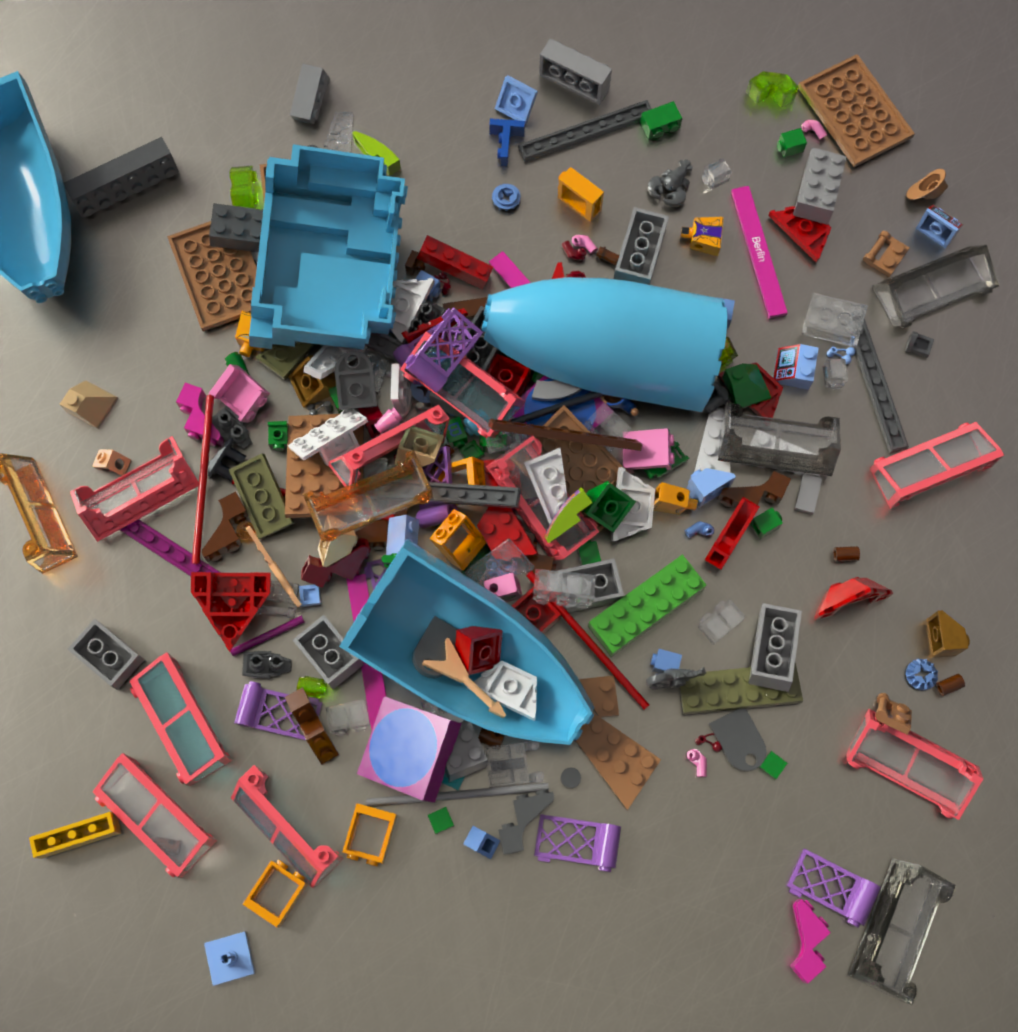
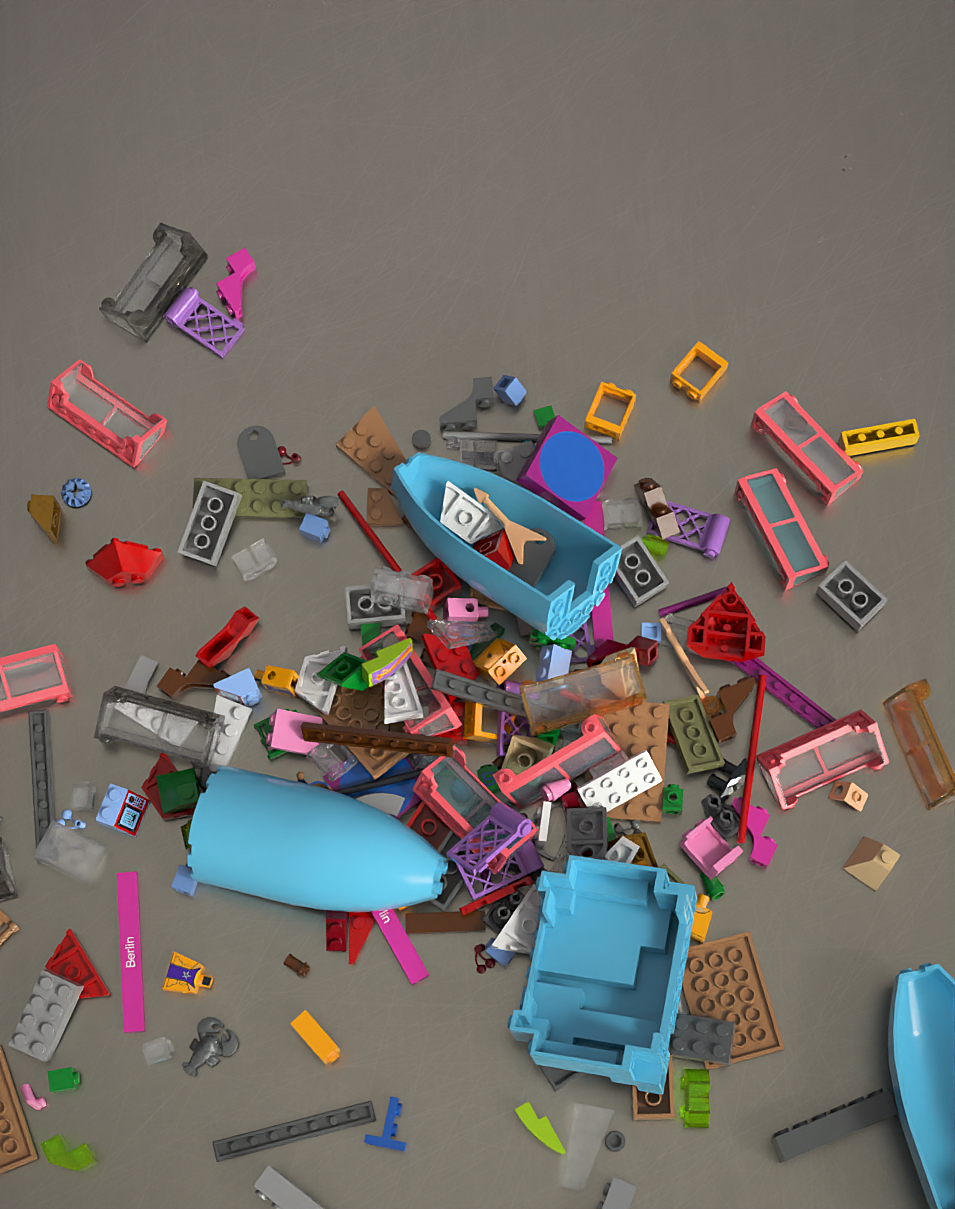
camera: 170 degrees left, 0 degrees up
light blue tile [204,931,255,986] -> none
windscreen [231,765,344,888] -> none
dark grey connector [242,651,291,679] -> none
reddish brown tile [405,250,426,276] -> none
red brick [417,235,493,290] -> none
green tile [459,440,485,459] -> none
medium blue gear [492,184,521,211] -> none
light blue tile [495,75,538,124] -> none
medium lavender piece [534,814,621,872] -> none
dark red arm [561,241,587,261] -> none
bright pink arm [572,235,598,254] -> none
bright green brick [588,554,707,657] -> none
light grey brick [614,207,669,285] -> none
green piece [640,101,682,140] -> none
medium blue arm [684,521,715,538] -> none
bright pink arm [687,749,707,777] -> none
green brick [750,507,783,539] -> none
green tile [759,751,788,780] -> none
reddish brown piece [833,546,860,561] -> none
medium nougat plate [875,693,912,735] -> none
reddish brown piece [936,674,965,696] -> none

